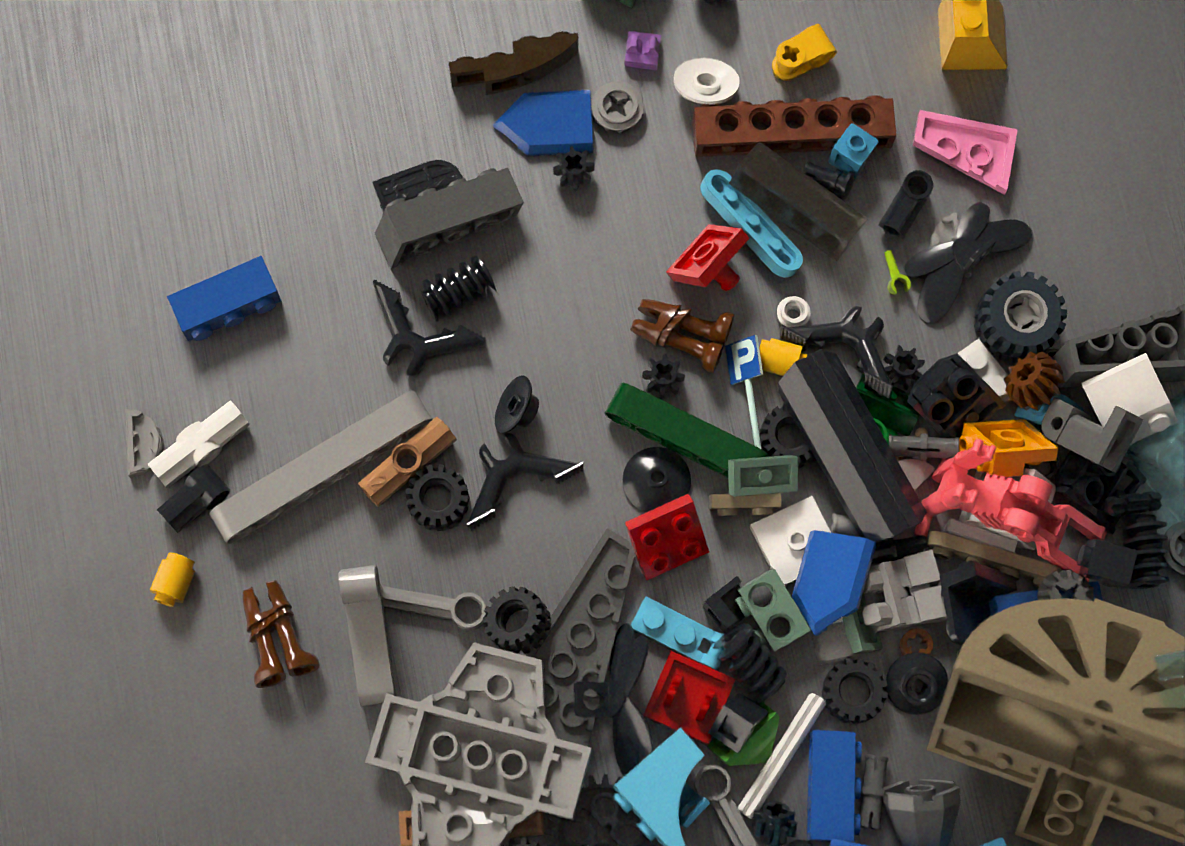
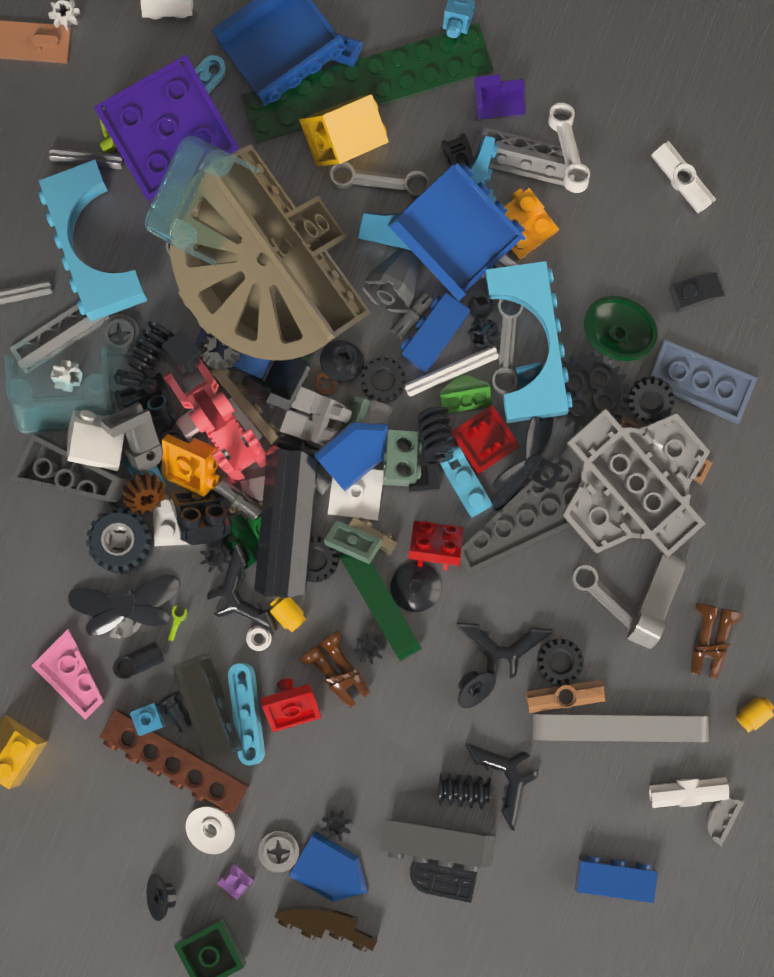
camera: 140 degrees left, 10 degrees up
black piece [157,464,230,533] -> none
black tyre [483,586,551,654] -> none
black panel [708,692,768,753] -> none
piece [725,335,763,449] -> none
yellow piece [772,24,837,81] -> none

